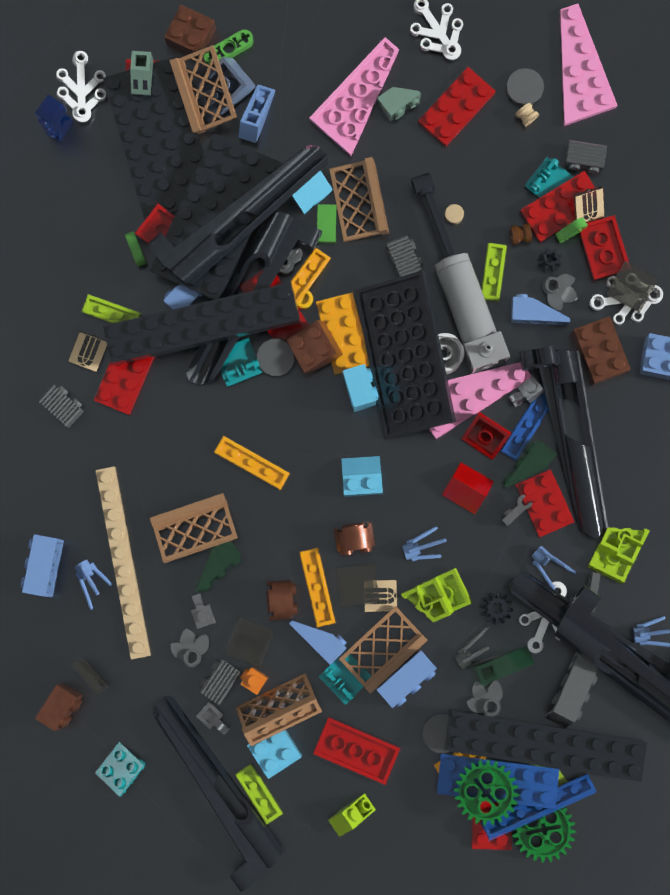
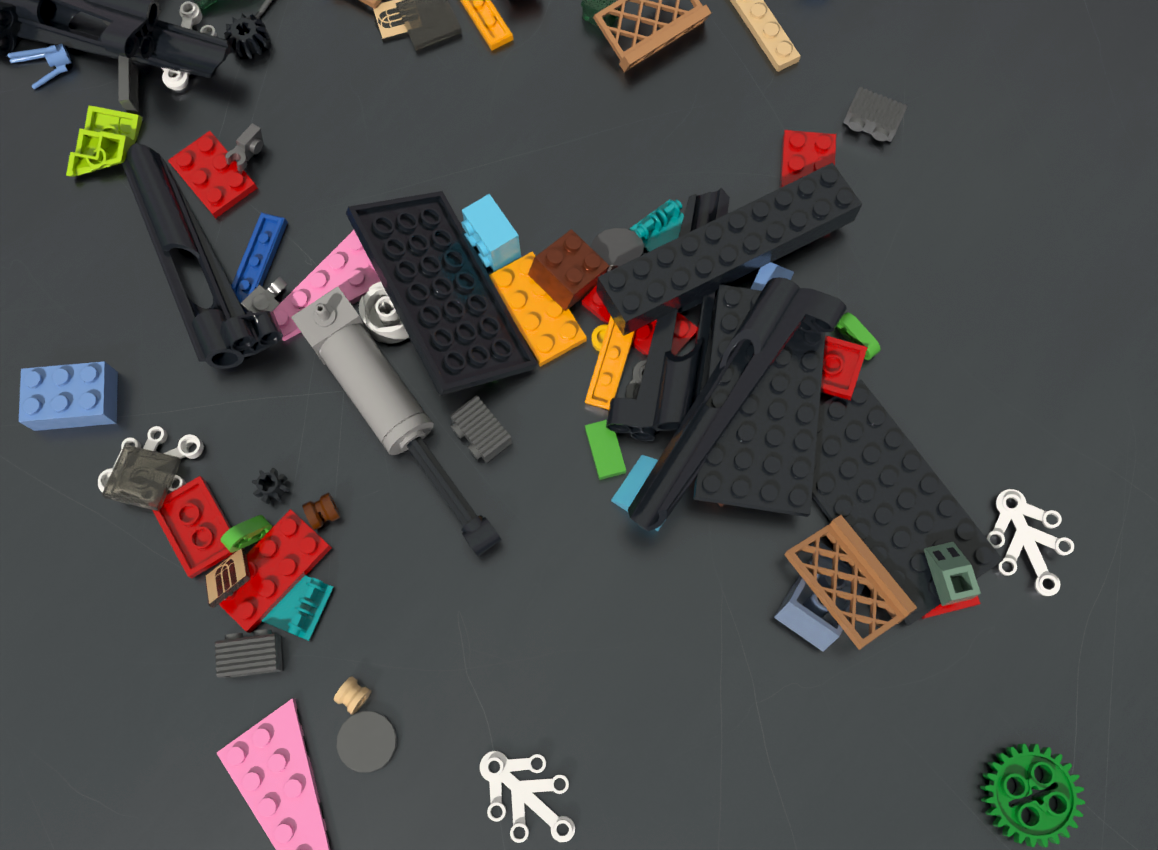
camera: 160 degrees right, 10 degrees down
clear blue arch [35,95,74,140] -> none
piece [68,331,107,373] -> none
lime tile [81,294,142,323] -> none
copper brick [164,5,216,59] -> none
bright green beam [204,30,253,67] -> none
light orange tile [214,436,290,490] -> none
medium blue slope [238,85,275,143] -> none
bright pink wing [309,37,399,156] -> none
medium nougat fence [329,157,389,242] -> none
copper brick [334,522,375,555] -> none
medium azure slope [341,456,383,497] -> none
sand green slope [377,87,421,121] -> none
lime slope [401,567,472,622] -> none
medium blue plant [402,526,446,562] -> none
red plate [418,67,496,147] -> none
red slope [442,462,494,515] -> none
tan tile [445,204,464,224] -> none
red slope [461,412,511,460] -> none
lime tile [481,243,507,302] -> none
clear green slope [503,440,557,489] -> none
medium blue slope [511,294,570,325] -> none
medium blue plant [531,546,577,590] -> none
dark grey plate [542,274,578,311] -> none
copper brick [571,316,631,386] -> none

